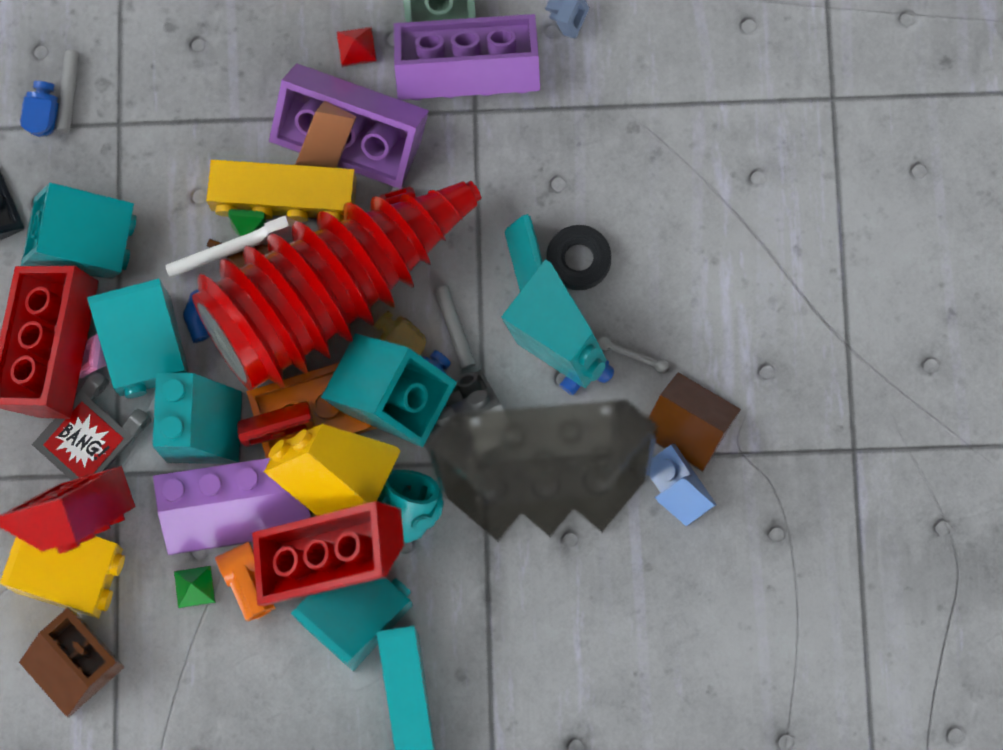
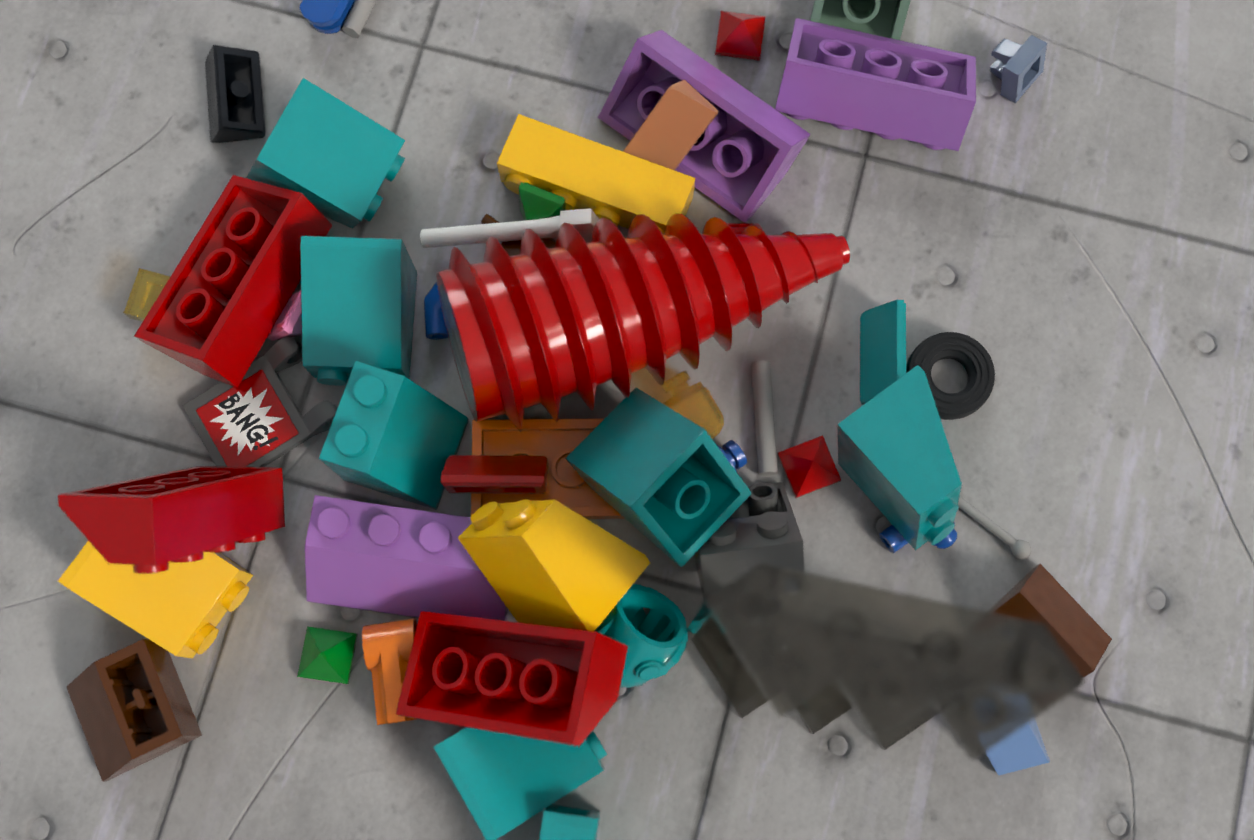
camera: 10 degrees right, 0 degrees up
none -> red slope [777,435,841,499]

